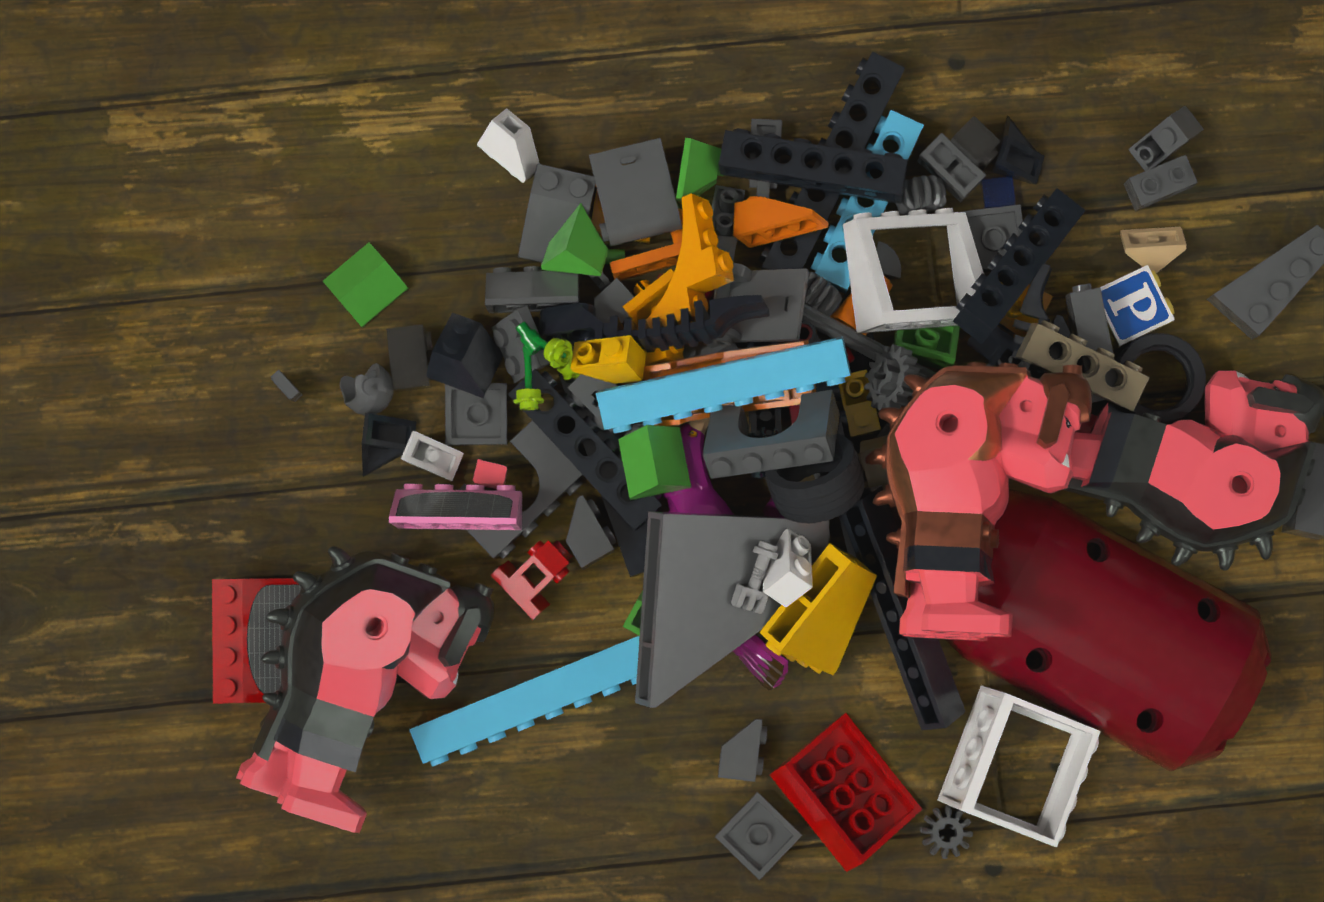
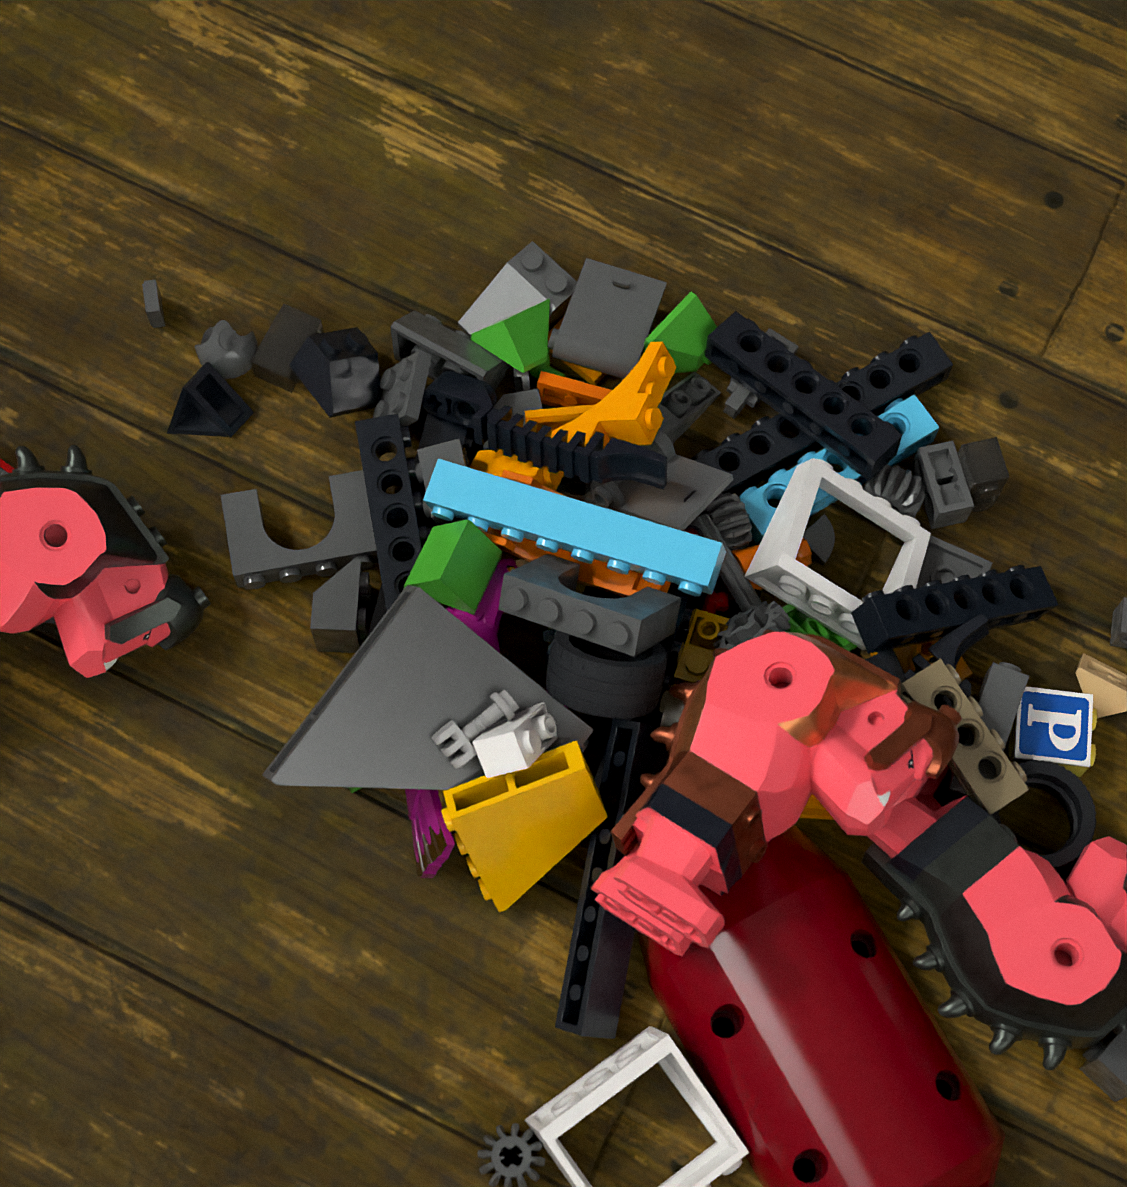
camera: 30 degrees right, 15 degrees down
bright green slope [323,242,409,327] -> none
slope [389,484,522,530] -> none
white slope [401,431,464,481] -> none
medium azure brick [409,636,640,767] -> none
dark grey plate [445,383,507,446] -> none
coral slope [473,459,507,490] -> none
white slope [477,108,540,183] -> none
red tile [491,540,573,620] -> none
lime plant [513,321,581,410] -> none
yellow slope [570,335,646,384] -> none
dark grey plate [715,792,802,880] -> none
dark grey slope [718,719,767,782] -> none
orange slope [733,196,828,248] -> none
red slope [769,713,923,872] -> none
clear blue tile [981,176,1016,209] -> none
black slope [991,115,1045,185] -> none

